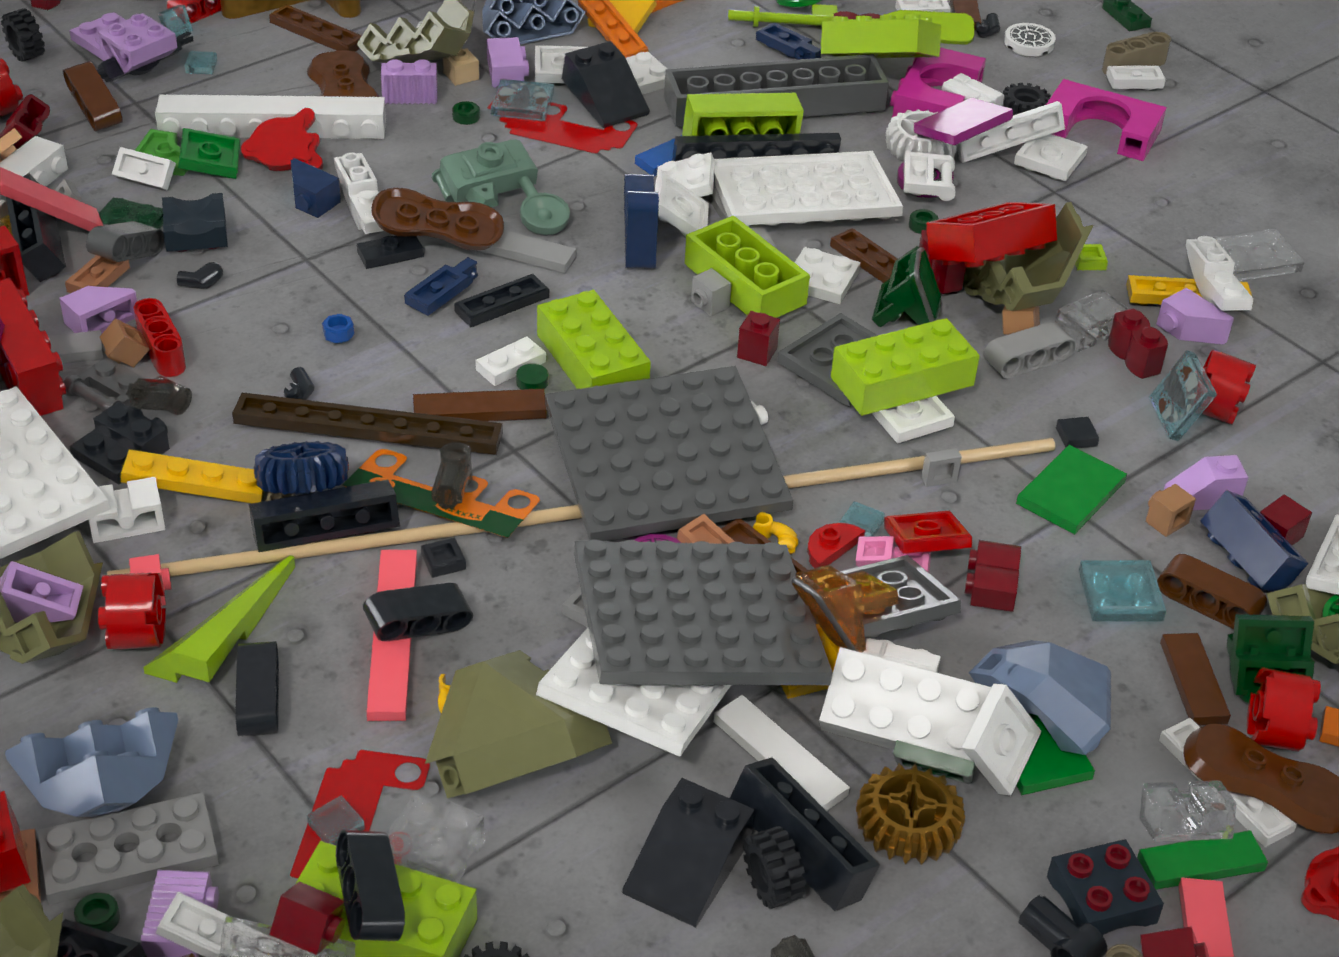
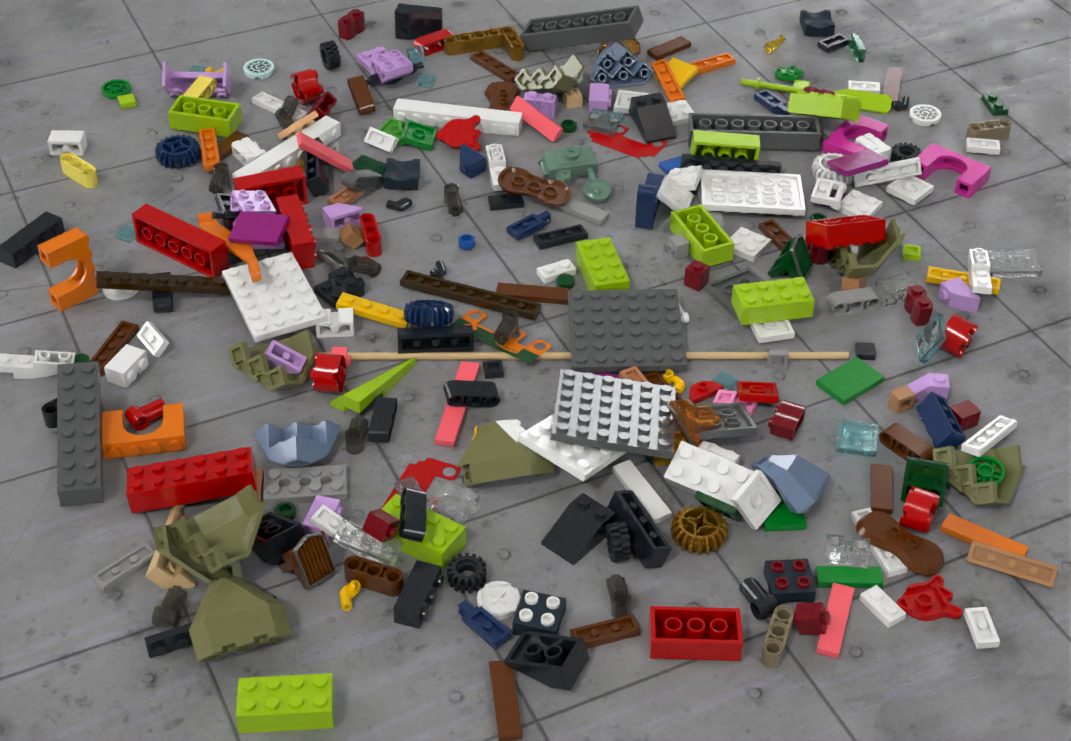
camera: 15 degrees right, 0 degrees up
none -> clear smoke piece [345,415,369,454]
none -> clear smoke piece [444,183,463,217]
none -> coral tile [510,96,563,143]
none -> white plate [836,190,883,216]
none -> white plate [859,585,906,628]

